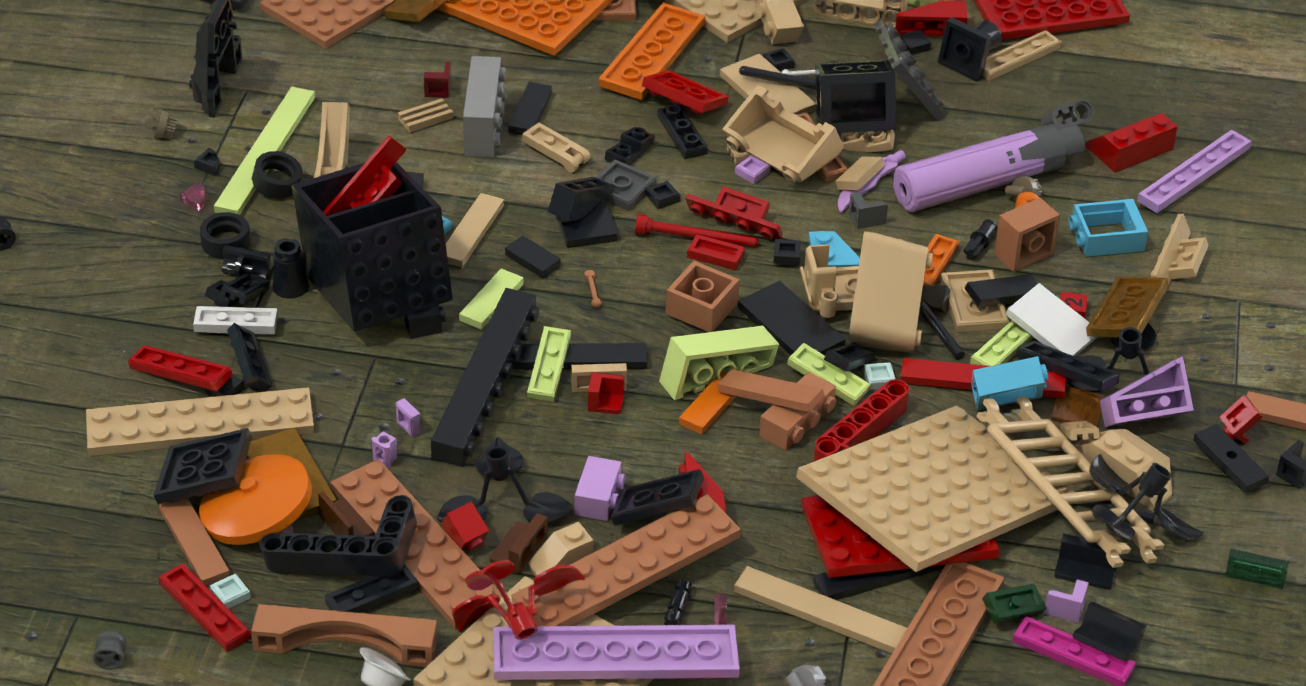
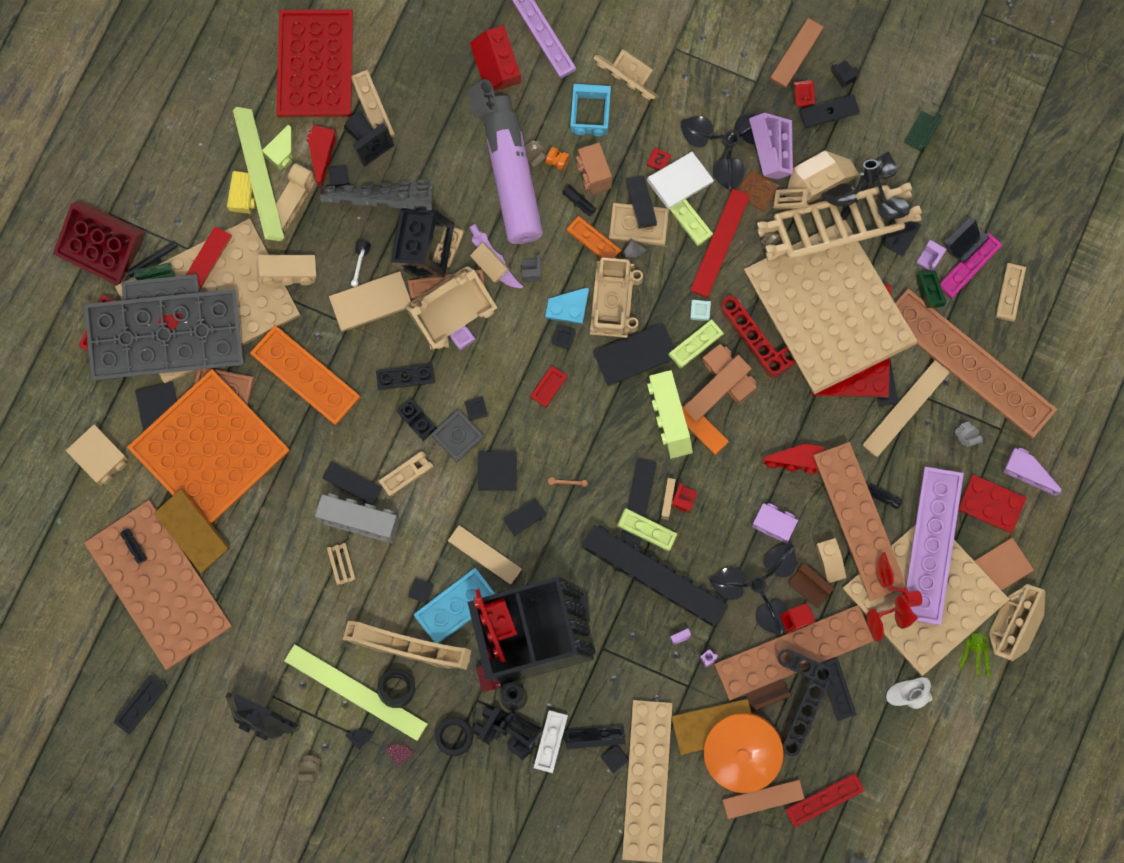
camera: 70 degrees left, 35 degrees up
red tile [128,345,233,391] -> none
black plate [154,428,252,504] -> none
light aqua tile [210,573,251,609] -> none
nougat arch [251,604,438,667] -> none
dark red panel [424,62,451,98] -> none
yellowish green tile [459,269,524,330] -> none
black slope [547,177,615,223] -> none
black tile [611,469,704,526] -> none
red piece [635,213,759,247] -> none
red plate [642,70,729,114] -> none
nougat brick [666,261,740,332] -> none
red bracket [685,186,783,239] -> none
clear pink tile [713,594,726,625] -> none
black piece [739,66,815,89] -> none
black tile [763,48,795,72] -> none
black tile [824,343,875,371] -> none
tan windscreen [849,231,933,354] -> none
black bar [919,302,965,360] -> none
medium azure window [971,356,1048,411] -> none
black tile [1016,341,1120,391] -> none
pearl gold tile [1086,276,1169,337] -> none

